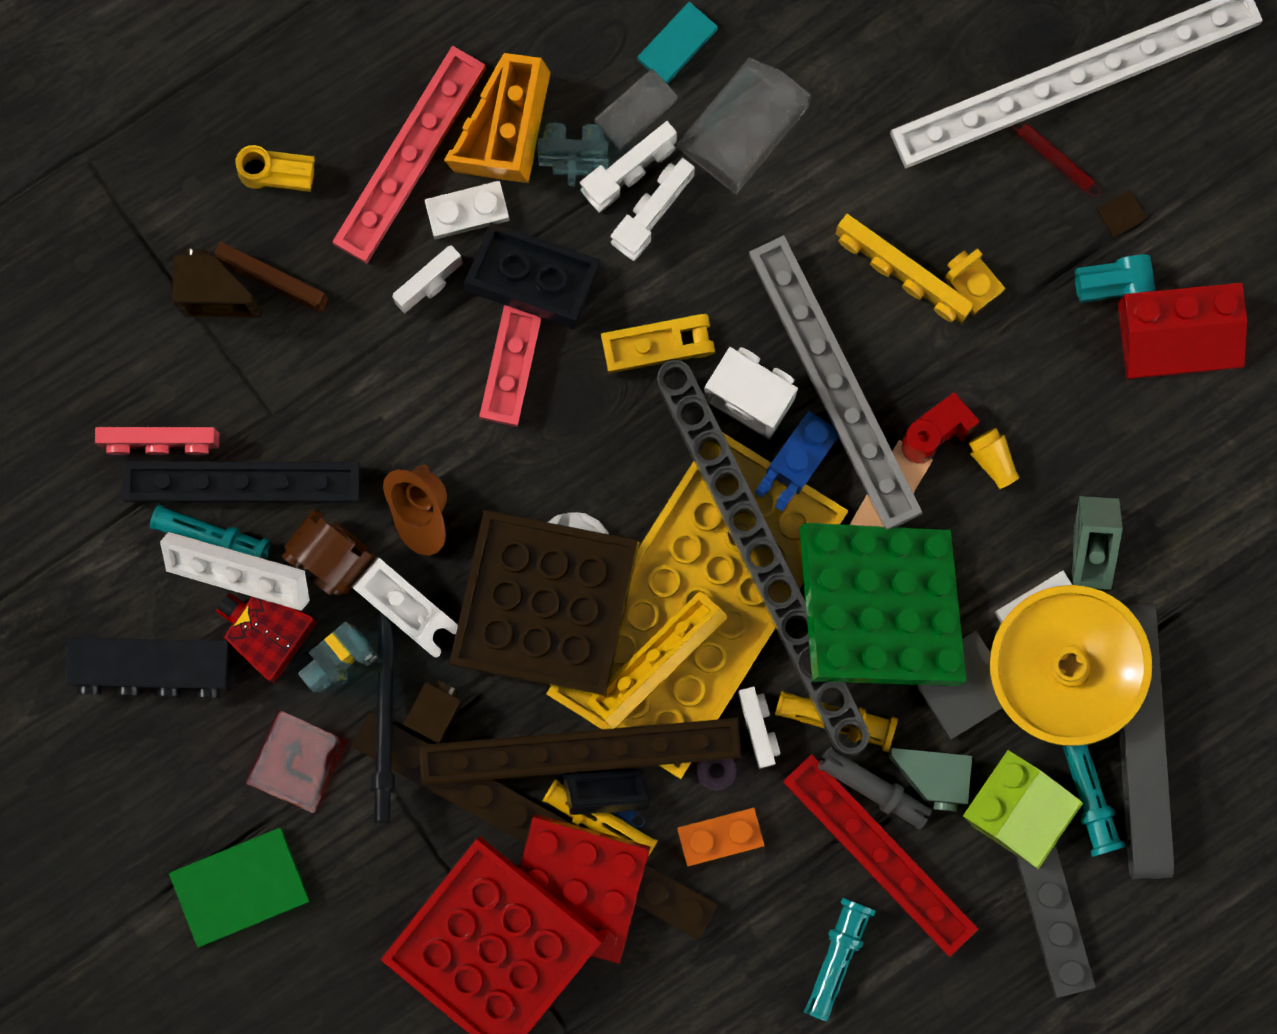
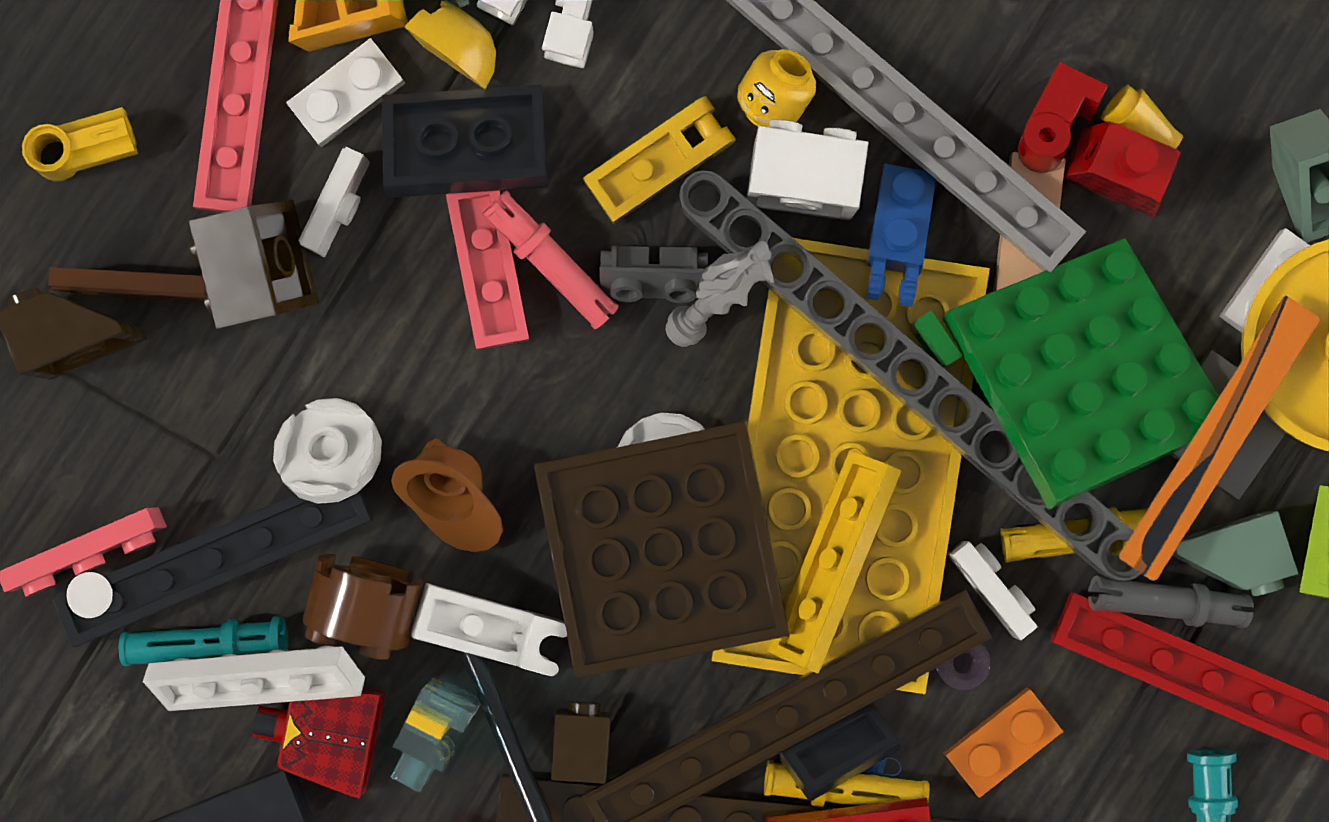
camera: 25 degrees left, 5 degrees up
none -> white sticker [67,572,113,618]
none -> slope [189,200,319,329]
none -> white tile [273,398,382,504]
none -> yellow brick [404,0,496,89]
none -> coral pin [482,190,619,329]
none -> dark grey hinge [600,245,708,303]
none -> light grey piece [666,241,774,347]
none -> yellow head [737,49,816,127]
none -> green tile [909,310,962,368]
none -> red torso [1063,122,1181,218]
none -> orange sticker [1119,296,1320,580]

